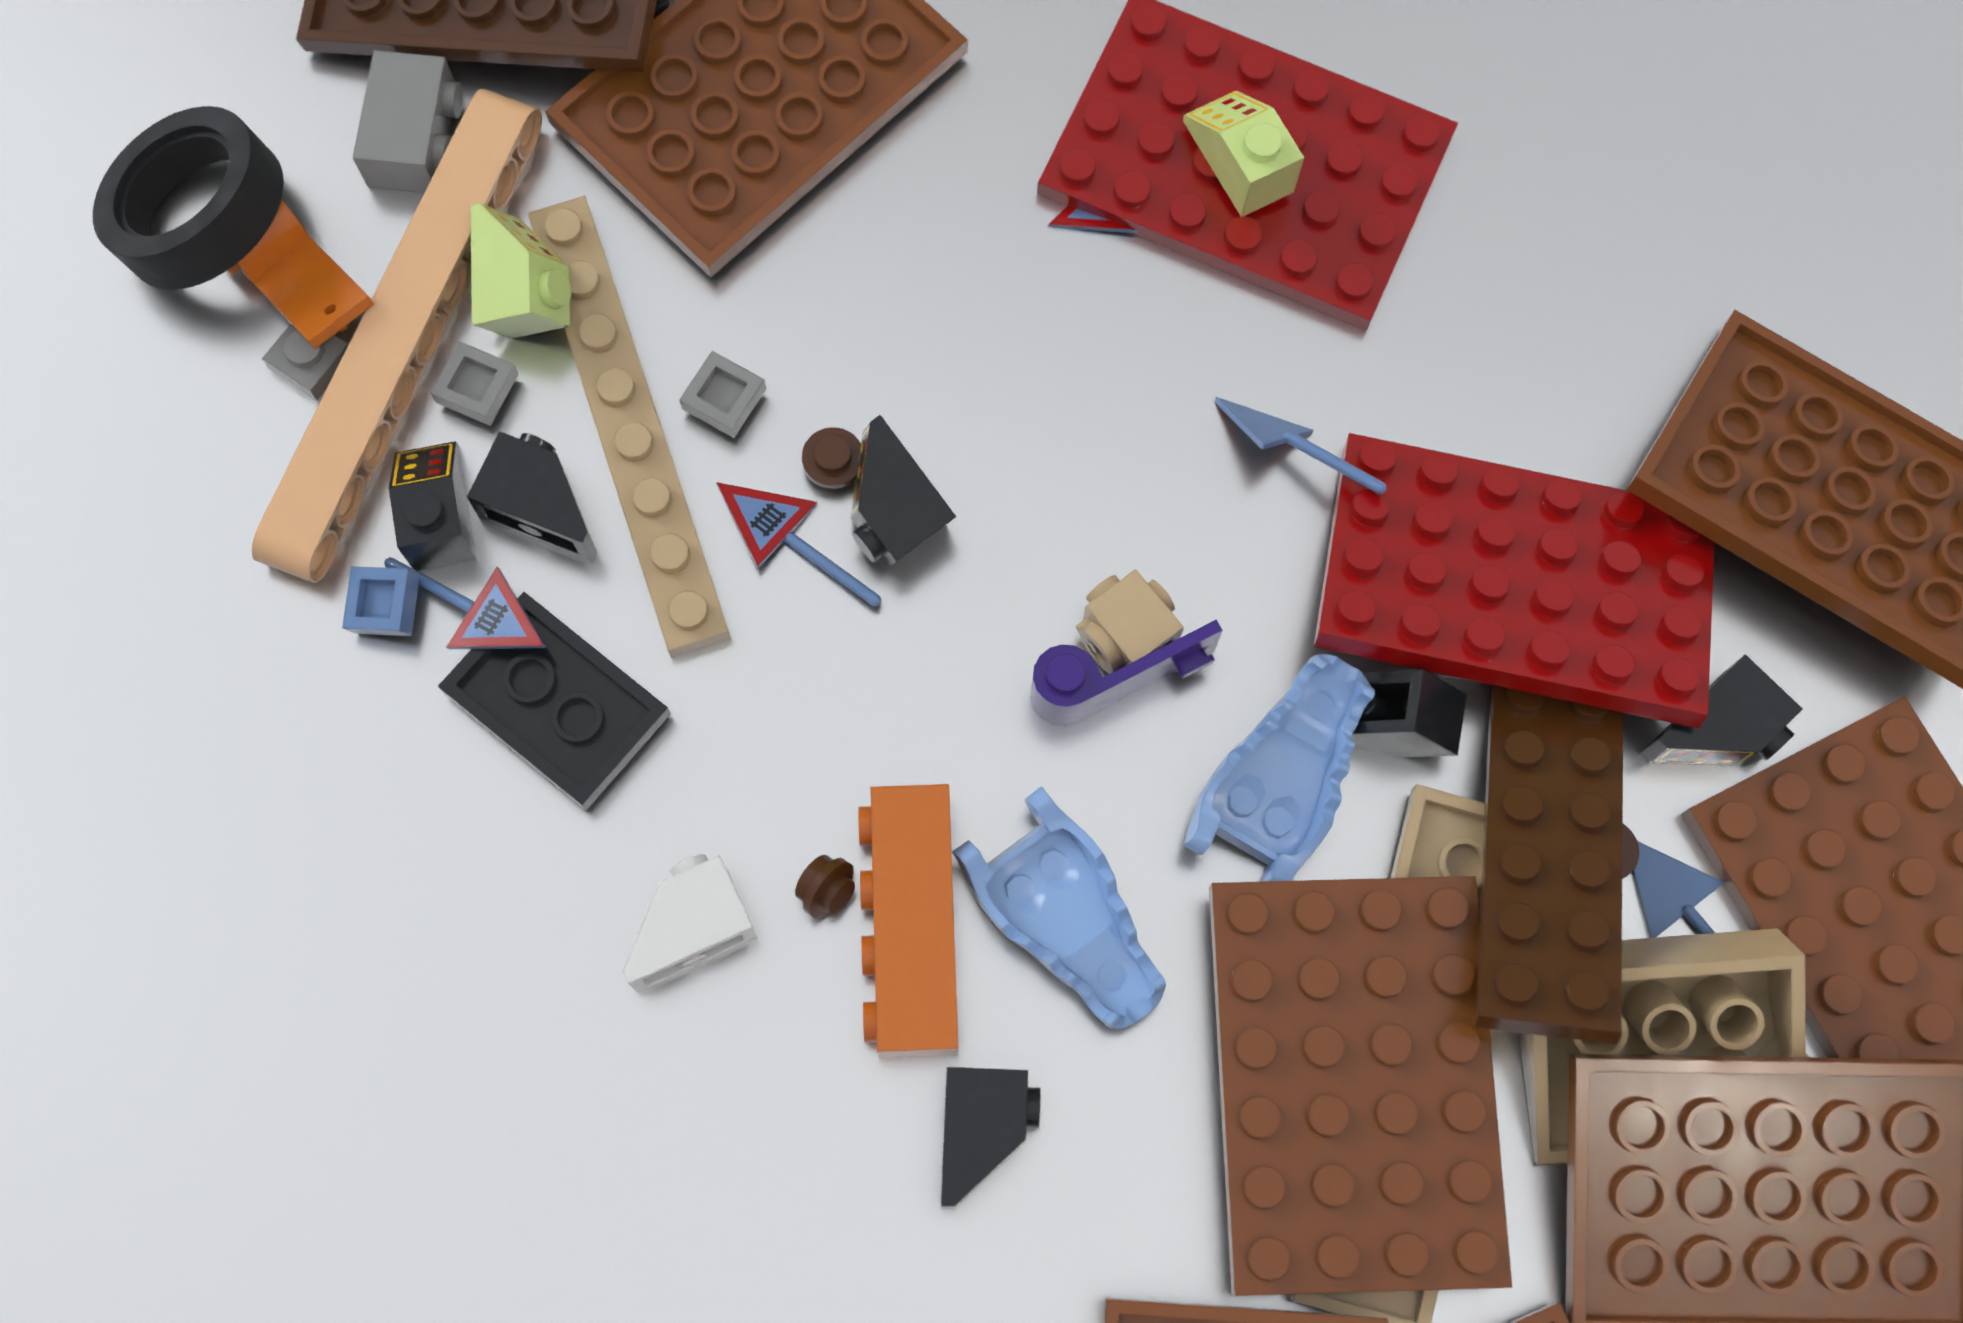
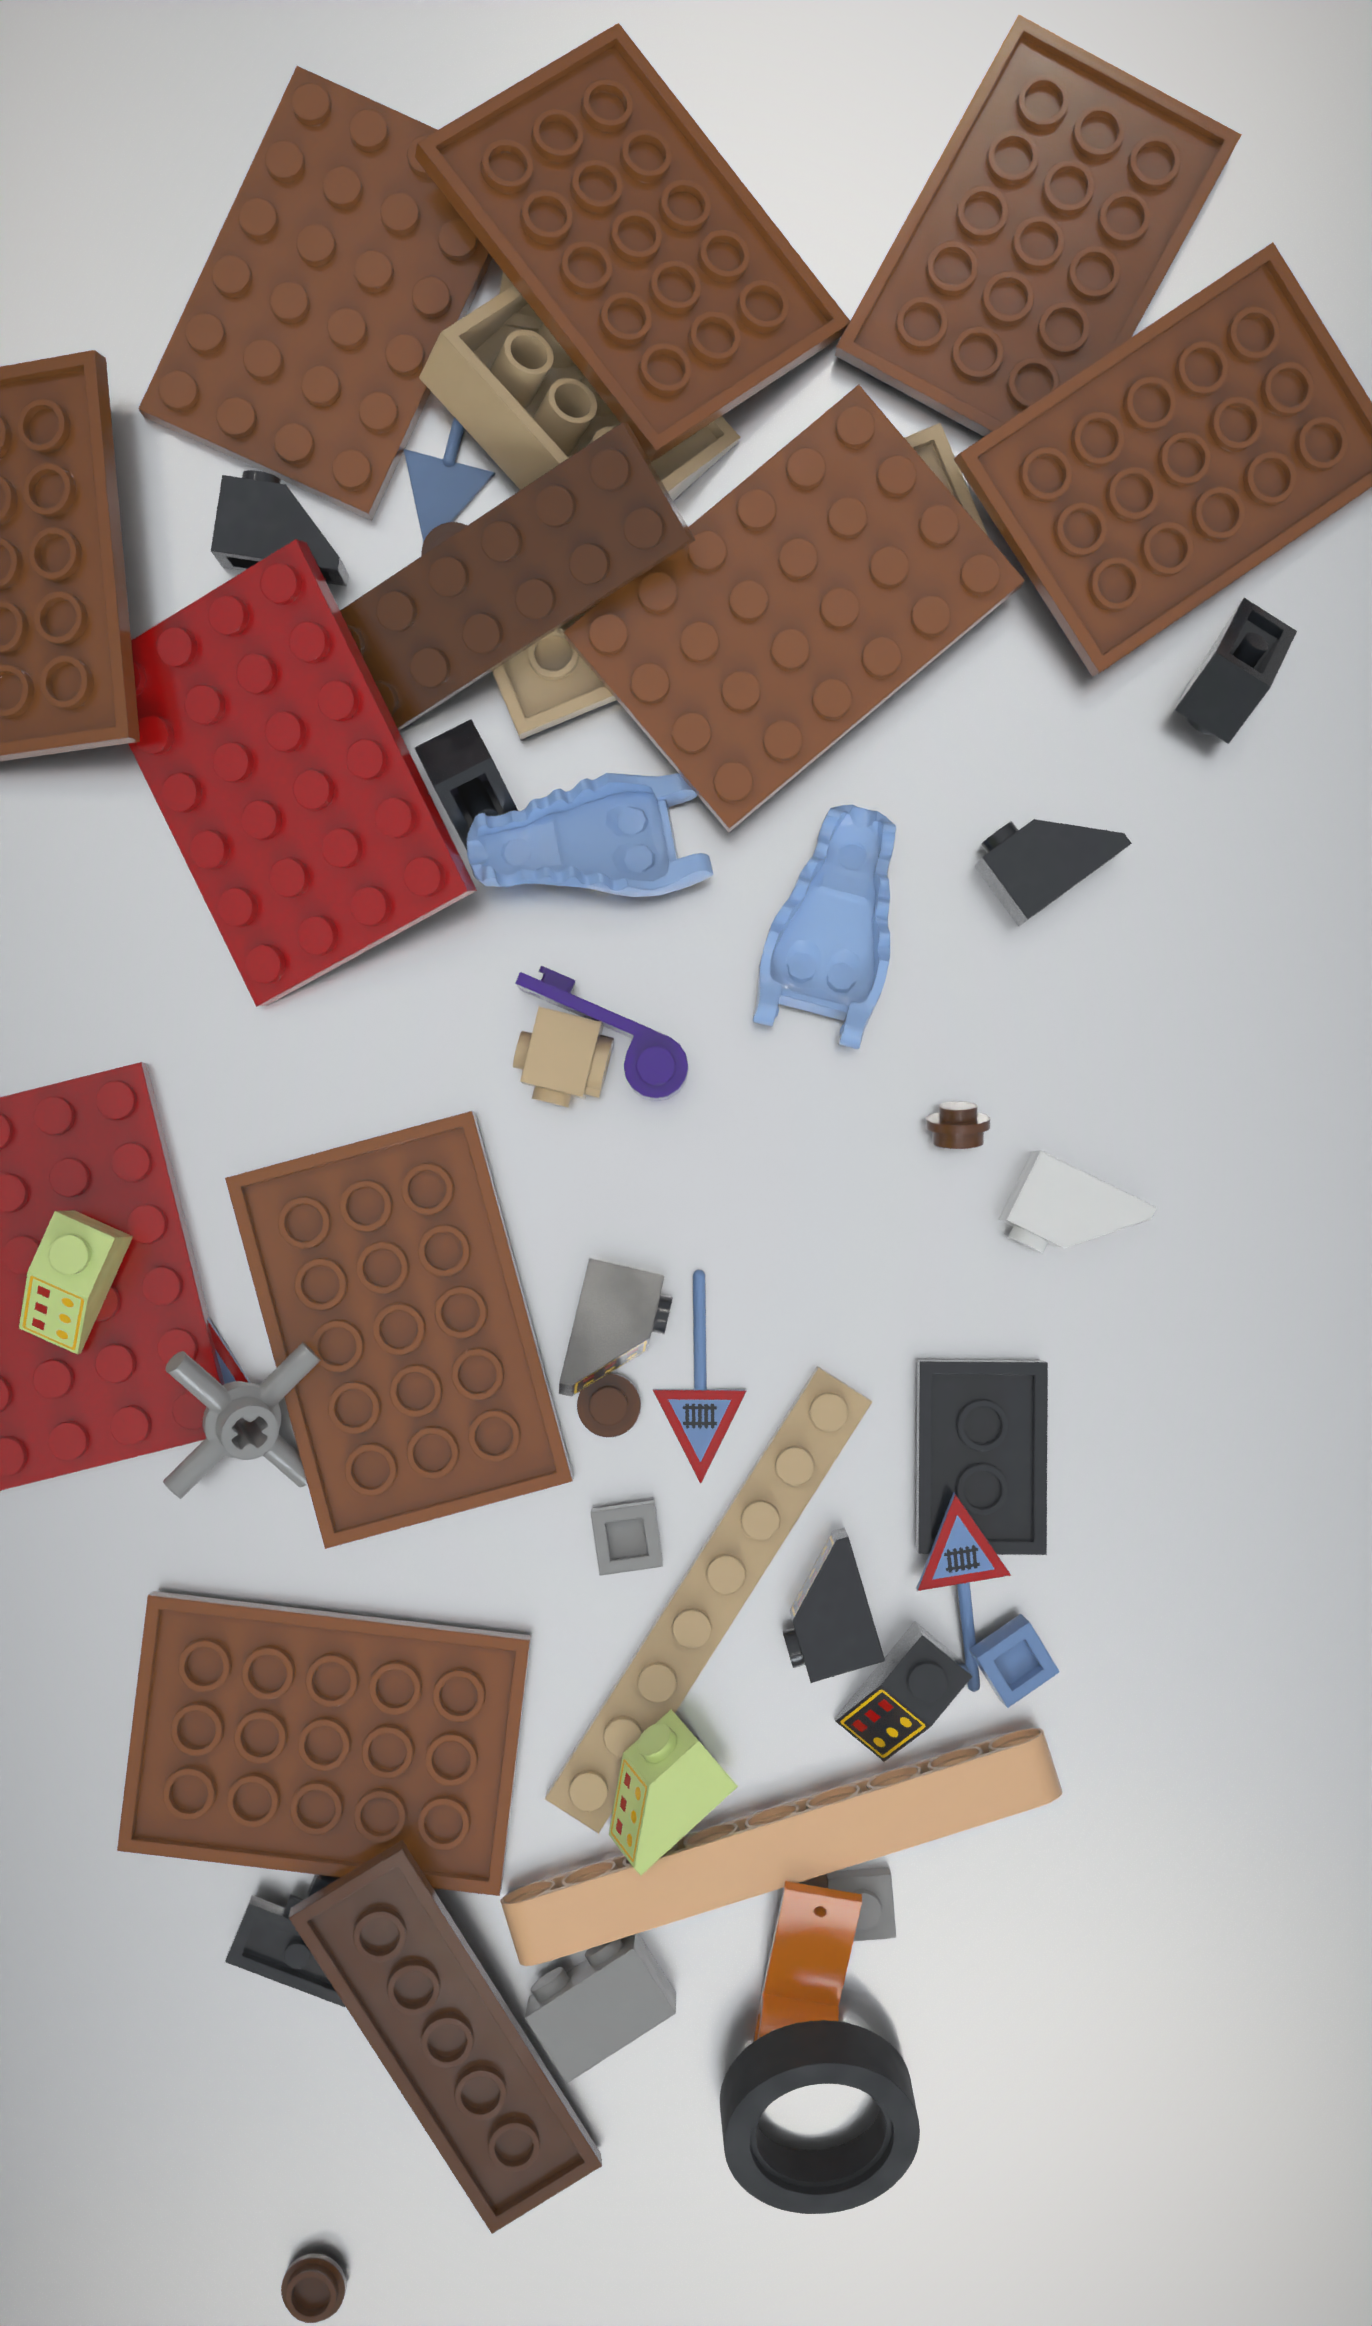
camera: 125 degrees left, 15 degrees up
light grey plate [431,341,518,426] -> none
orange brick [858,784,958,1059] -> none
medium blue piece [1215,397,1387,494] -> none
none -> light grey bar [163,1342,321,1499]
none -> dark orange plate [225,1111,574,1549]

